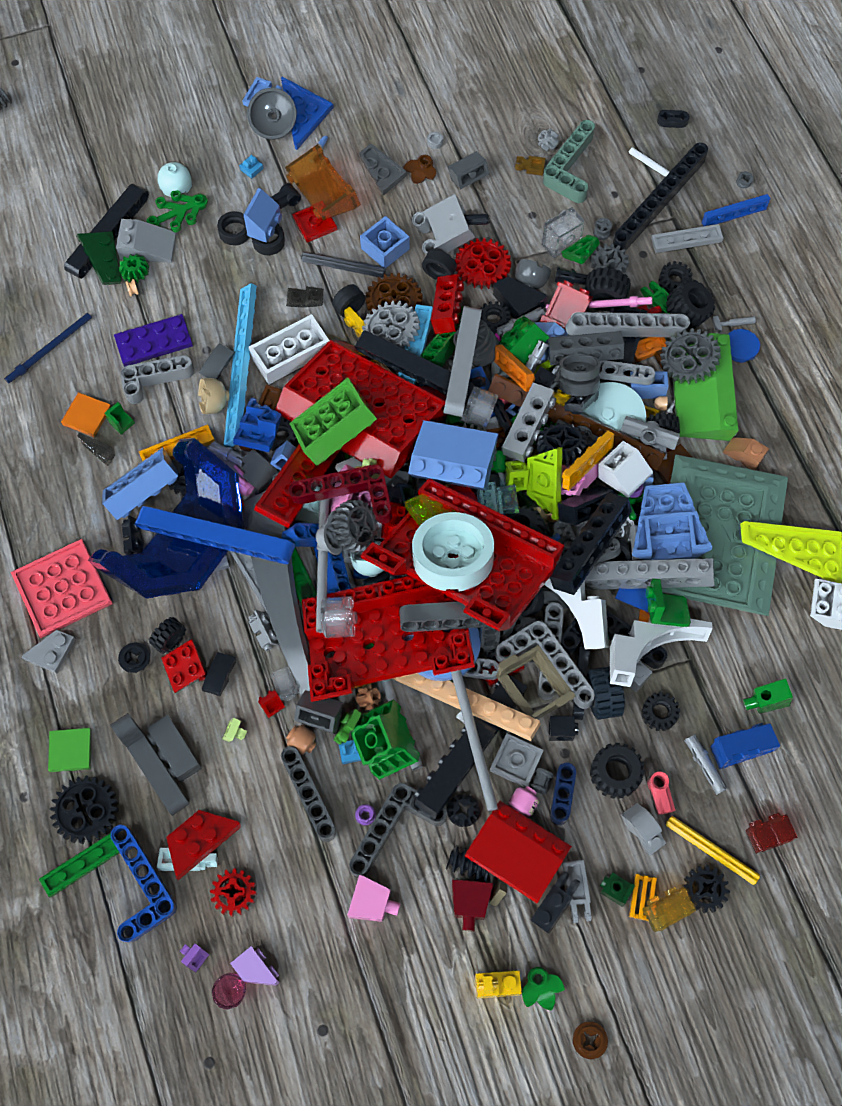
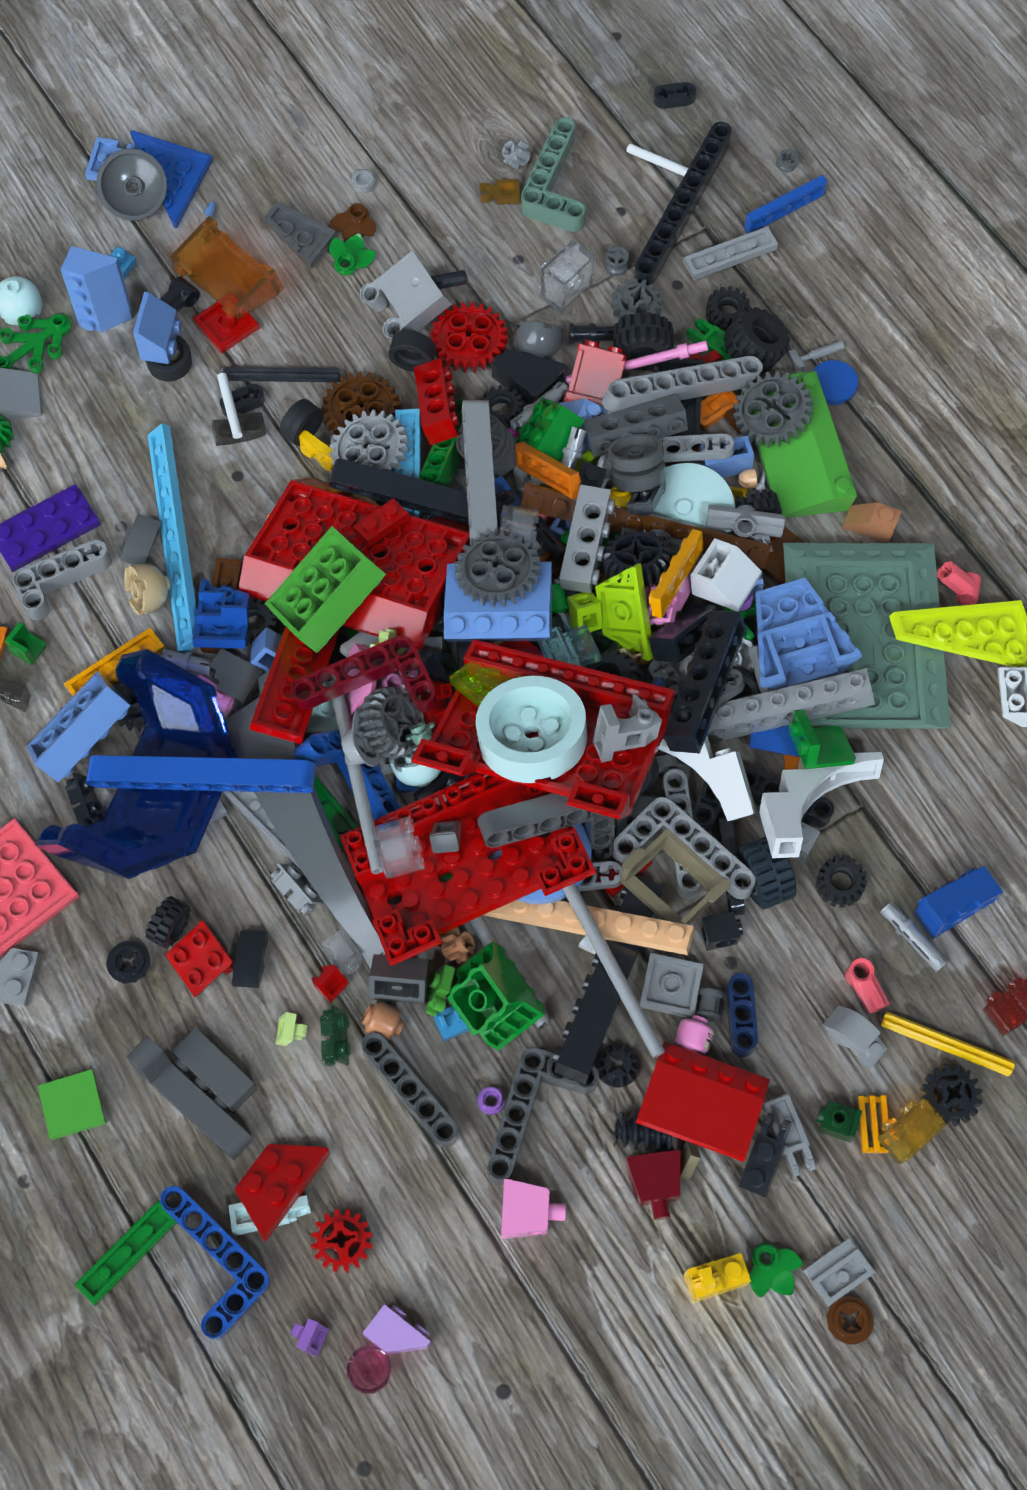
camera: 15 degrees left, 0 degrees up
black gear [50,775,119,844] -> none
black tyre [217,211,249,246] -> none
white brick [249,314,330,385] -> none
medium blue brick [360,216,410,268] -> none
dark grey brick [447,151,489,190] -> none
green wing [561,235,600,264] -> none
black tyre [590,743,645,799] -> none
green torso [743,678,793,714] -> none
none -> medium blue slope [60,246,134,332]
none -> white bar [217,373,243,439]
none -> black beam [220,384,265,417]
none -> clear green hinge [320,1006,351,1066]
none -> green plate [329,234,376,276]
none -> red plate [353,499,410,547]
none -> sand green plate [405,721,435,745]
none -> dark grey slope [429,821,461,853]
none -> dark grey gear [455,530,541,608]
none -> light grey tile [593,694,662,762]
none -> light grey plate [802,1238,875,1307]
none -> coral piece [937,561,982,605]

